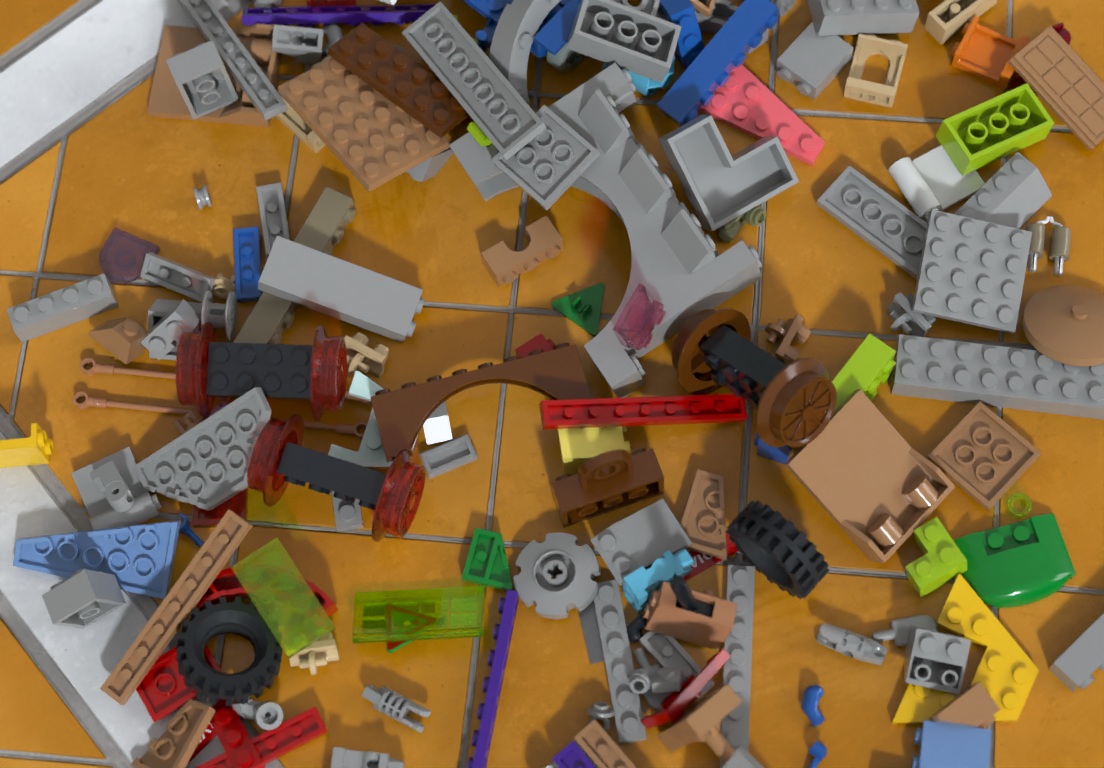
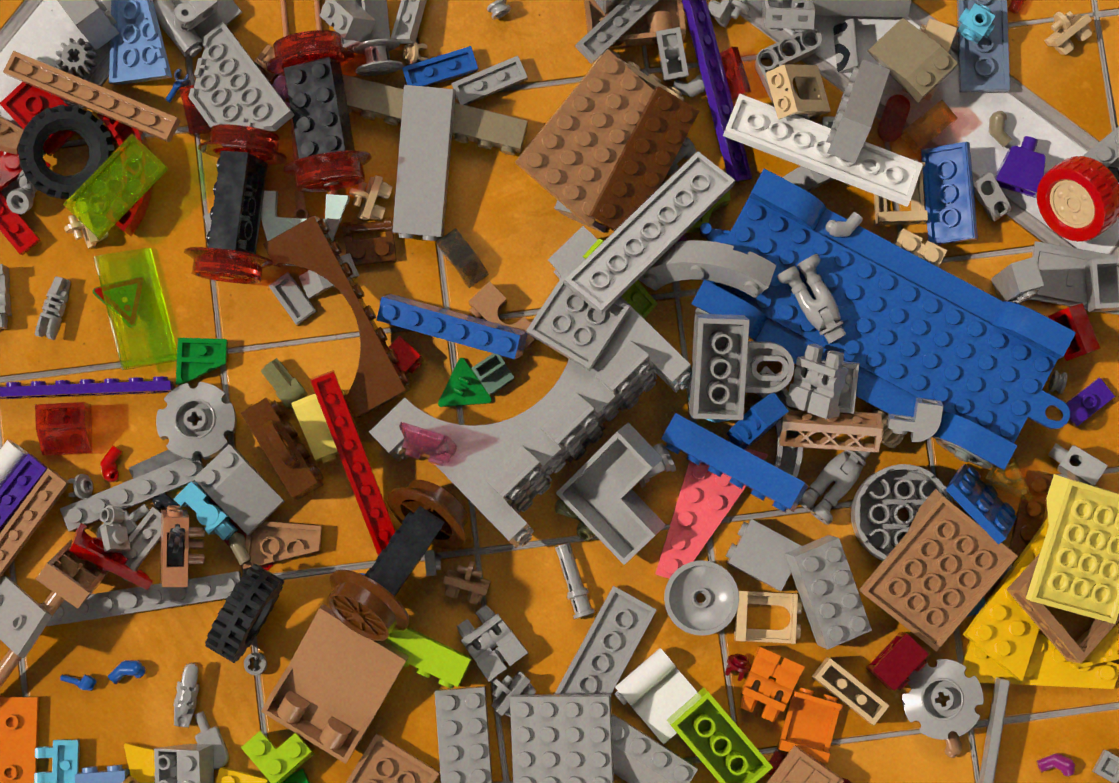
camera: 75 degrees right, 15 degrees up
none -> clear red slope [35,402,93,456]
none -> light grey gear [56,38,97,79]
none -> red arm [100,445,123,482]
none -> dark tan arm [229,533,251,566]
none -> light grey bush [244,653,267,675]
none -> olive piece [261,358,308,409]
none -> reddish brown plate [343,217,397,266]
none -> blue brick [376,294,528,359]
none -> clear smoke slope [436,228,489,288]
none -> light grey hips [457,605,528,681]
none -> sand green piece [472,353,515,396]
none -> light grey pin [555,543,595,619]
none -> light grey dish [664,561,739,635]
none -> dark red plate [725,654,751,681]
none -> orange hips [740,646,805,723]

